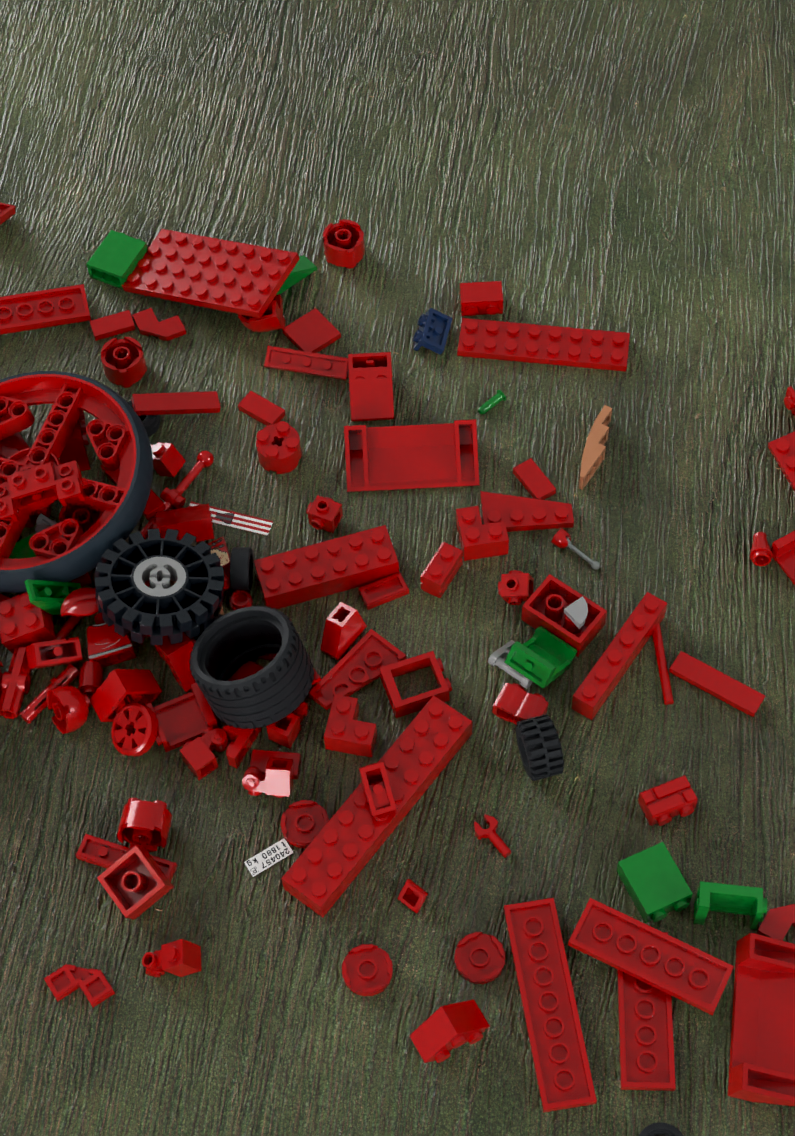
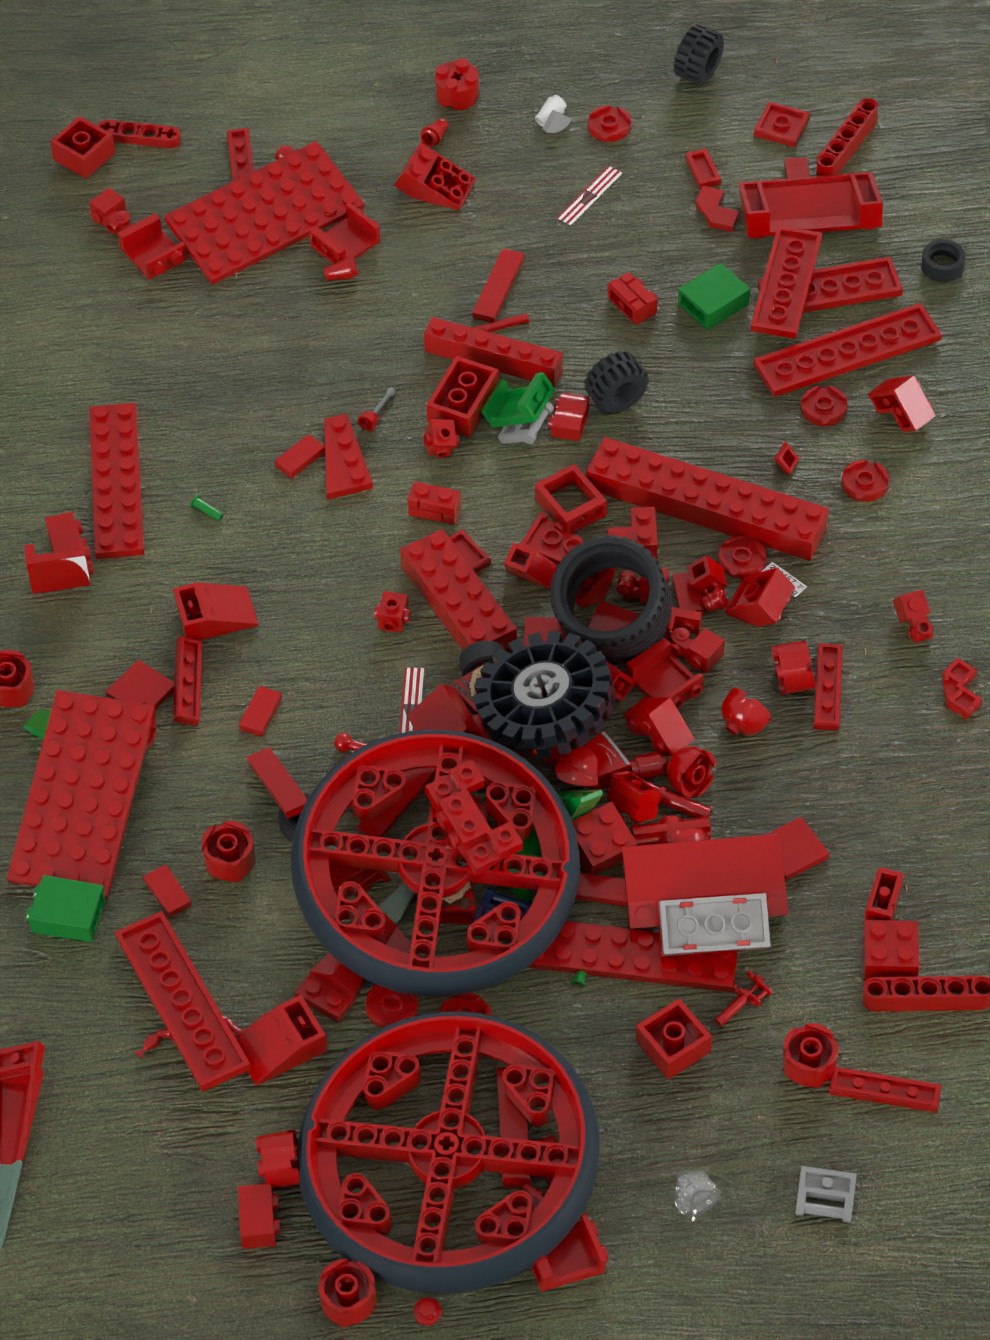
camera: 105 degrees left, 5 degrees down
red brick [97,845,174,919] -> none
red wheel [111,703,158,757] -> none
red tile [132,308,186,341] -> none
red brick [256,421,302,474] -> none
red slope [344,419,480,492] -> none
red slope [359,761,397,816] -> none
dark blue bracket [413,308,453,355] -> none
red brick [456,506,509,561] -> none
red bar [474,814,512,858] -> none
light grey tile [564,596,588,629] -> none
nougat slope [579,405,612,490] -> none
green panel [693,881,767,930] -> none
none -> red panel [24,538,94,594]
none -> red cylinder [721,688,772,736]
none -> red slope [725,568,795,627]

